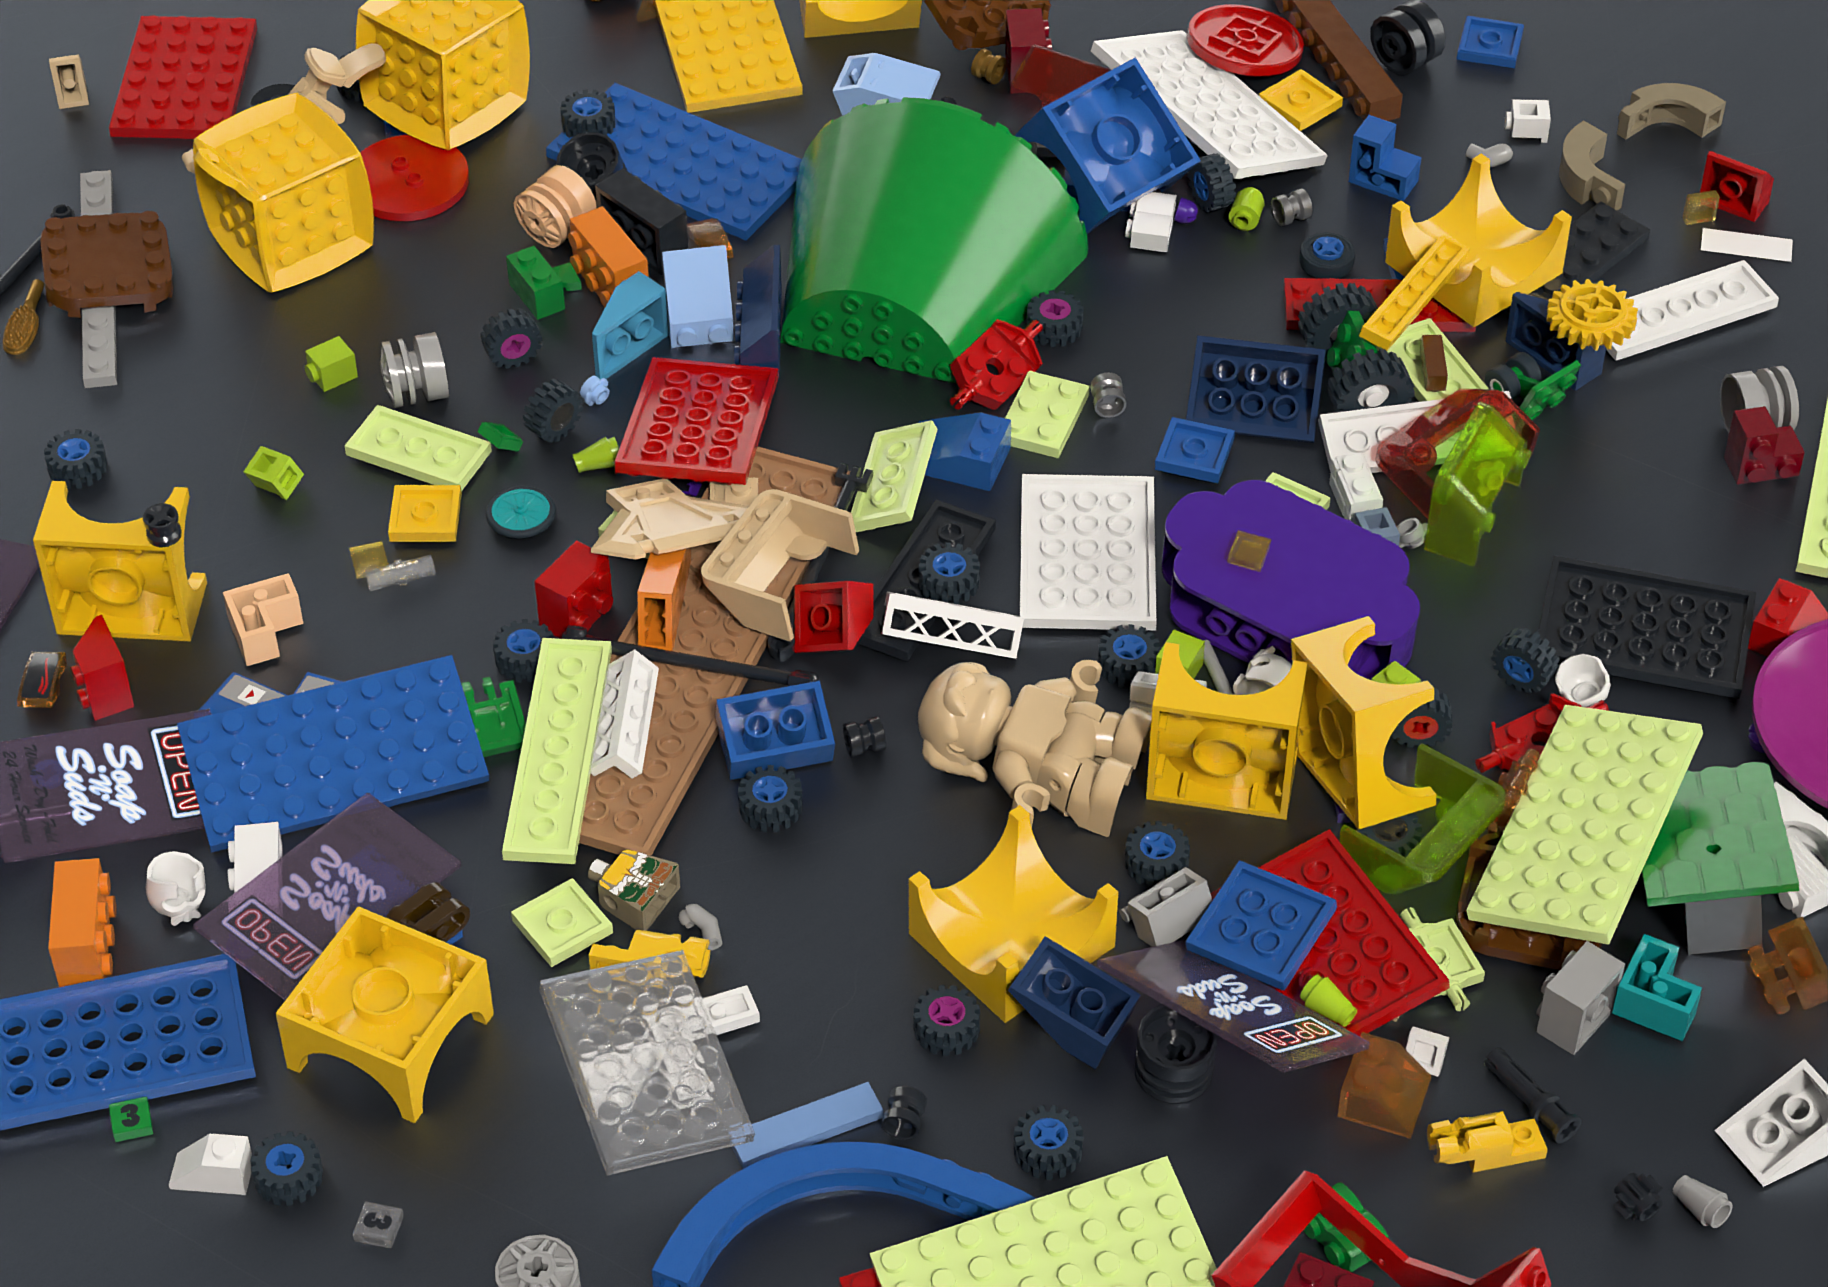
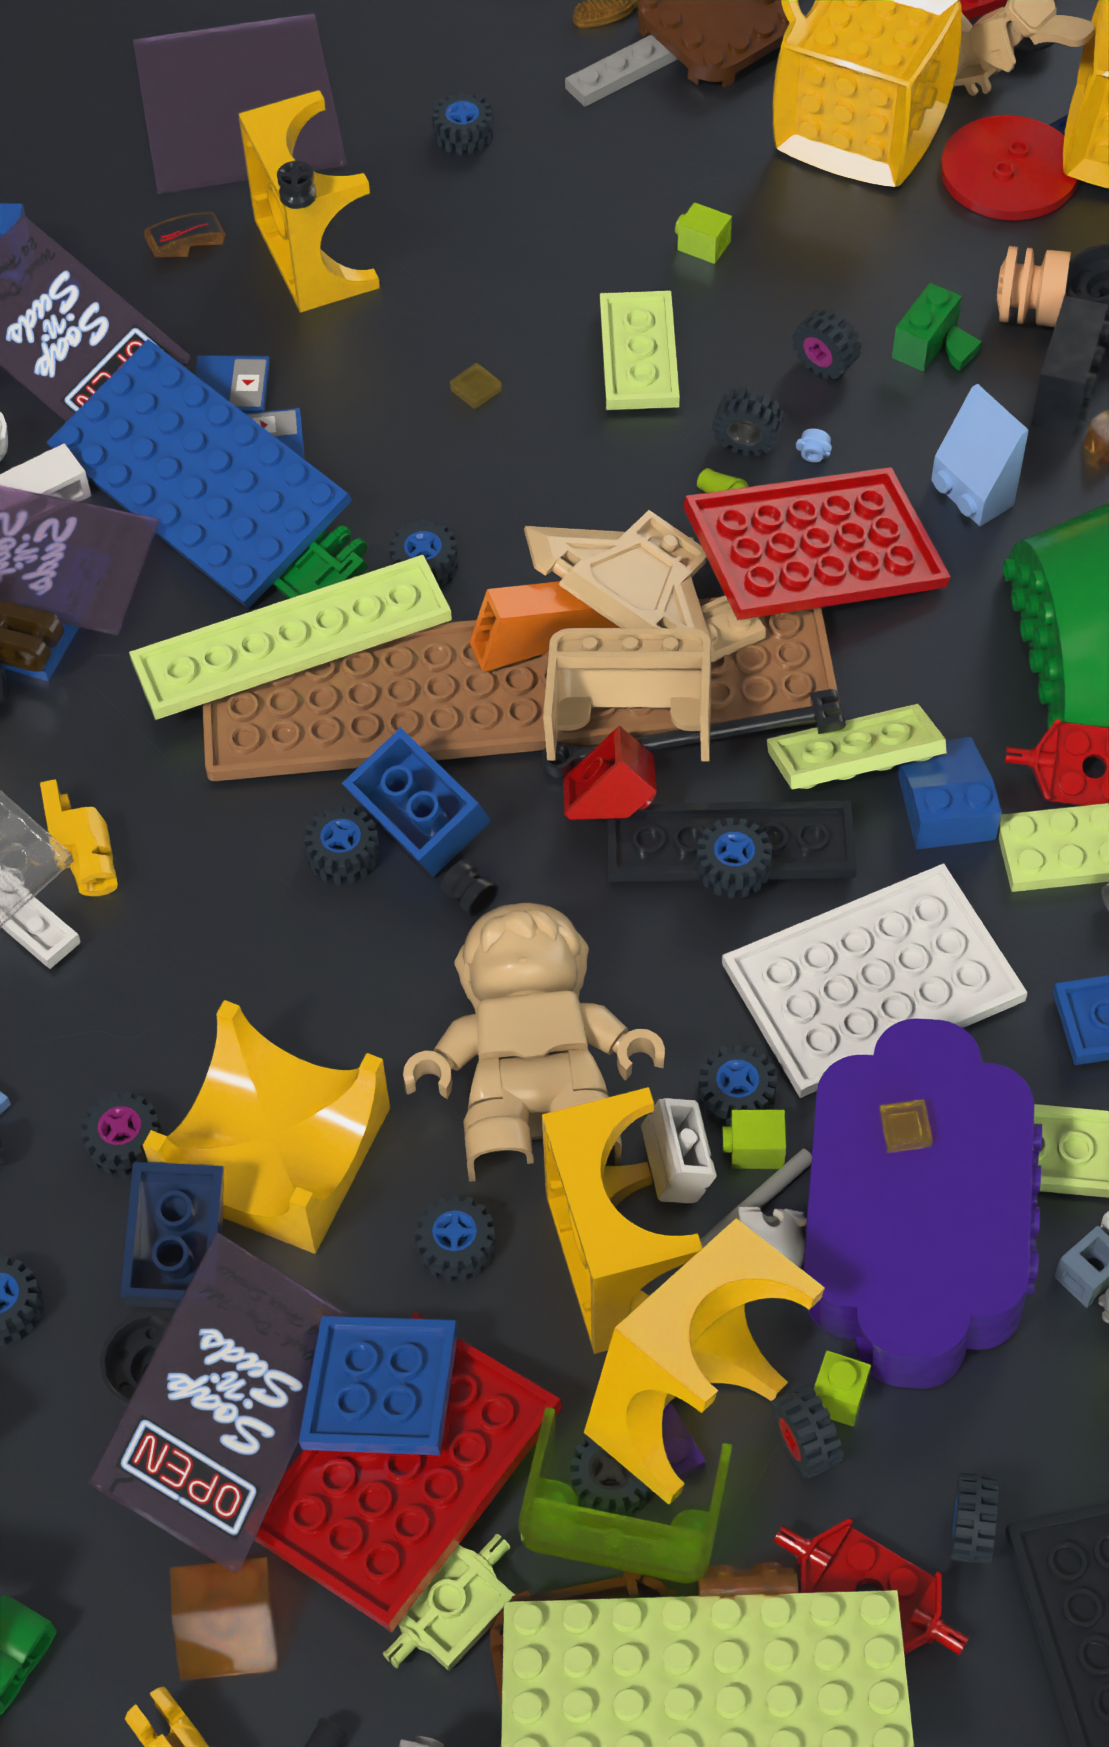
camera: 65 degrees right, 10 degrees up
red slope [70,615,134,720] -> none
light nougat brick [223,573,303,666] -> none
lime brick [243,446,304,500] -> none
clear pin [365,554,436,591] -> none
light grey wheel [380,332,449,408] -> none
yellow plate [388,485,462,542] -> none
green tile [477,422,523,451] -> none
teal wheel [486,486,556,539] -> none
yellowish green plate [511,878,613,967] -> none
red brick [534,540,613,639] -> none
black hinge [562,625,819,687] -> none
orange brick [568,206,649,308] -> none
torso [588,850,680,931] -> none
white fence [591,649,659,778] -> none
dark azure slope [592,271,669,379] -> none
light grey arm [678,904,722,950] -> none
dark blue slope [734,245,782,377] -> none
white fence [881,591,1024,659] -> none
light grey brick [1119,867,1212,951] -> none
lime cone [1300,974,1357,1027] -> none
white tile [1402,1027,1449,1076] -> none
white hair [1555,654,1611,707] -> none

